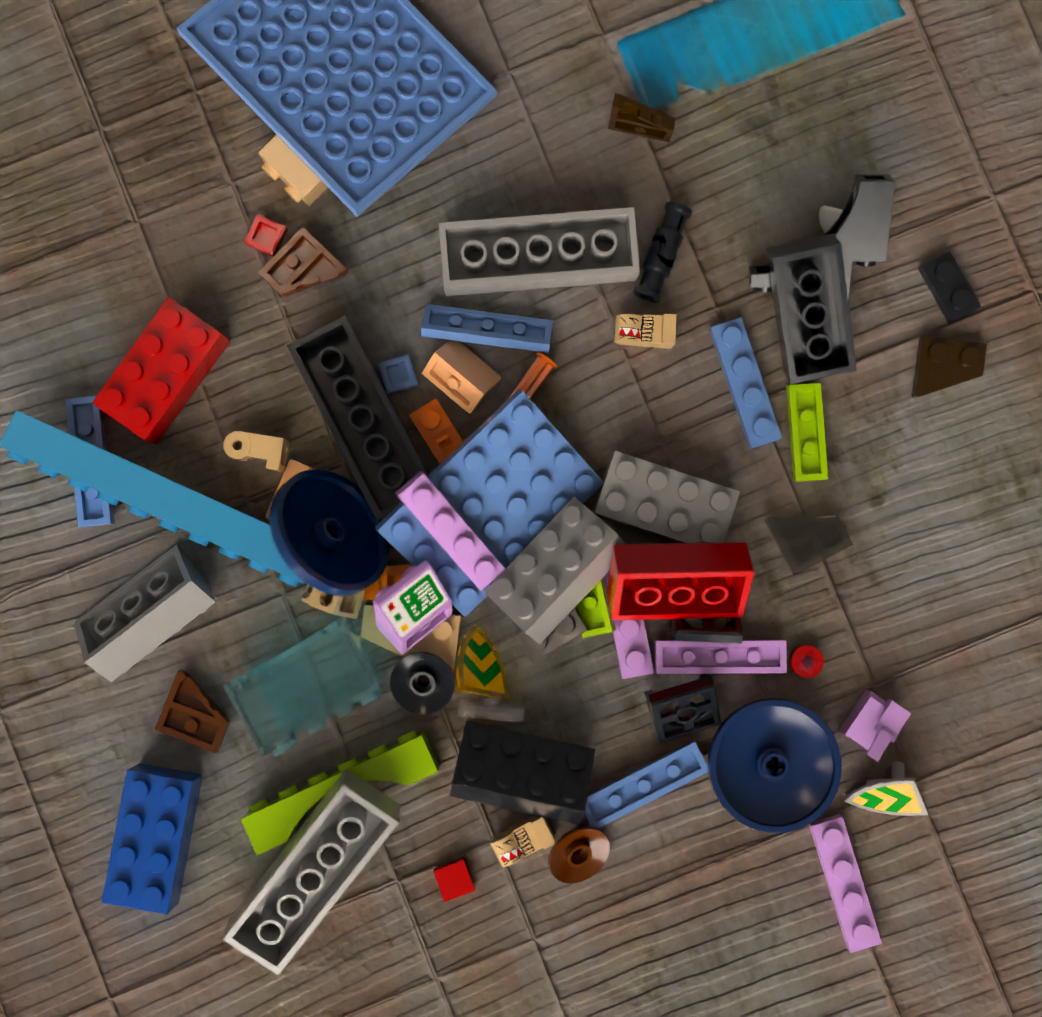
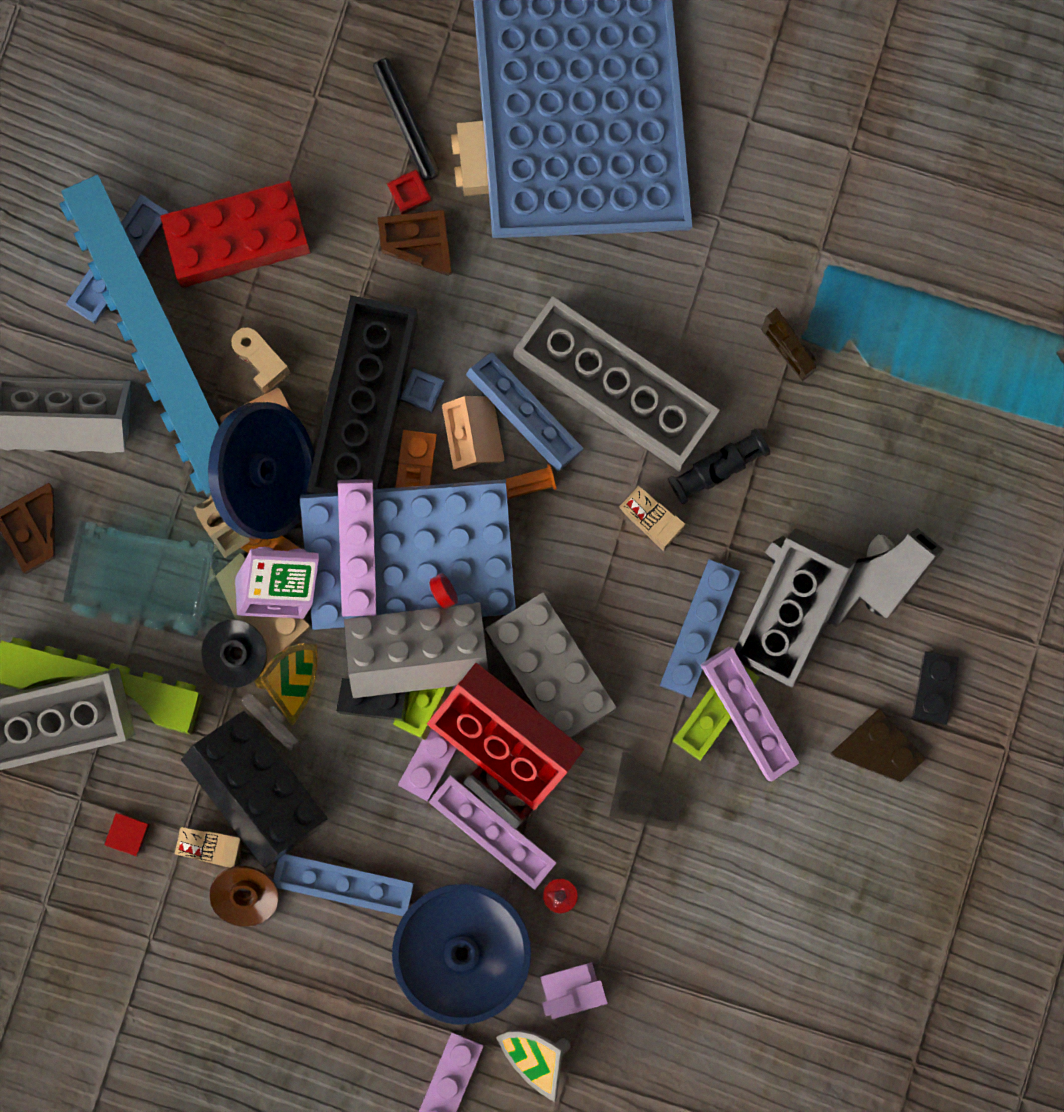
camera: 40 degrees right, 5 degrees down
black piece [644,674,721,743] -> none
none -> black axle [373,58,439,181]
none -> red tile [429,573,458,609]
none -> lavender plate [701,647,799,782]

